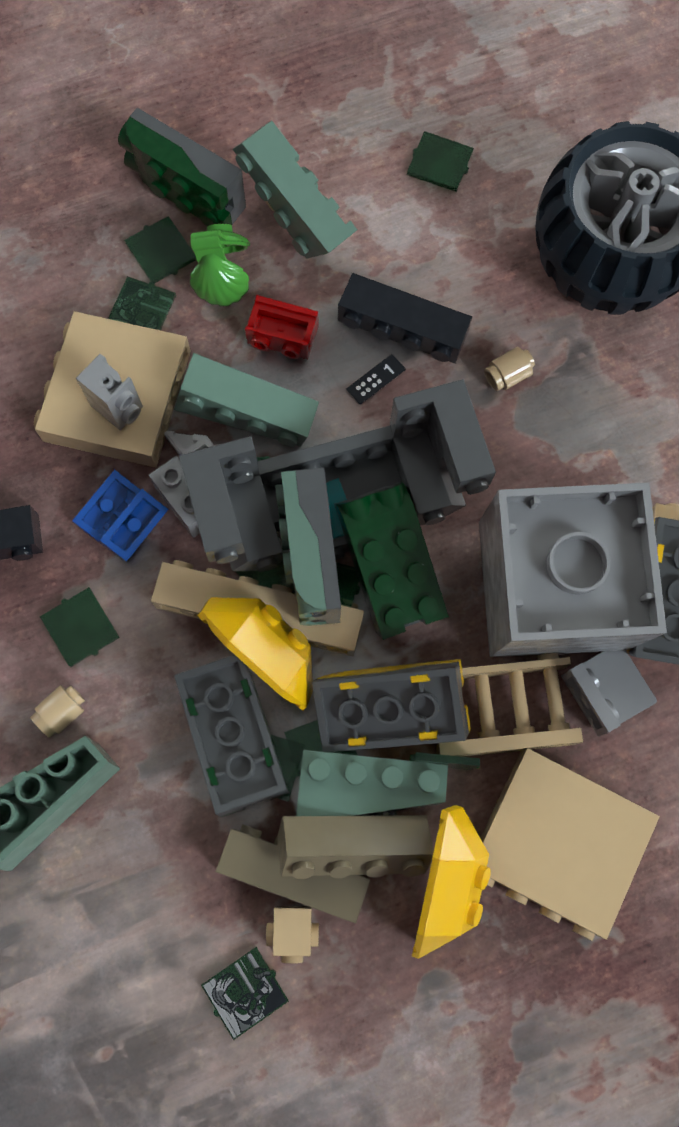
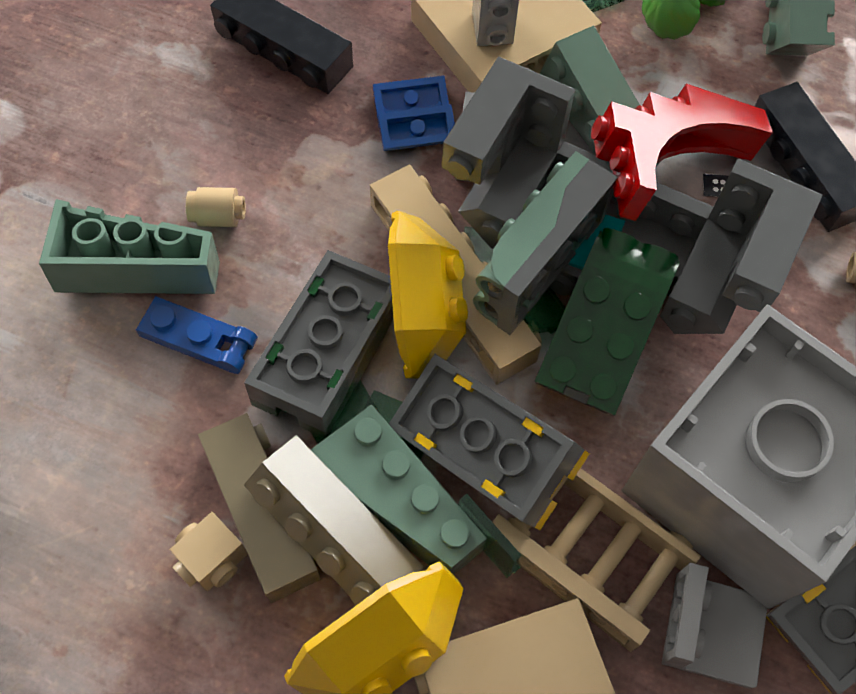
camera: 45 degrees right, 10 degrees down
clear green piece [40,587,120,668] -> none
piece [201,946,289,1040] -> none
red hinge [245,295,319,360] -> none
none -> blue plate [136,296,258,374]
none -> red arch [591,83,773,221]

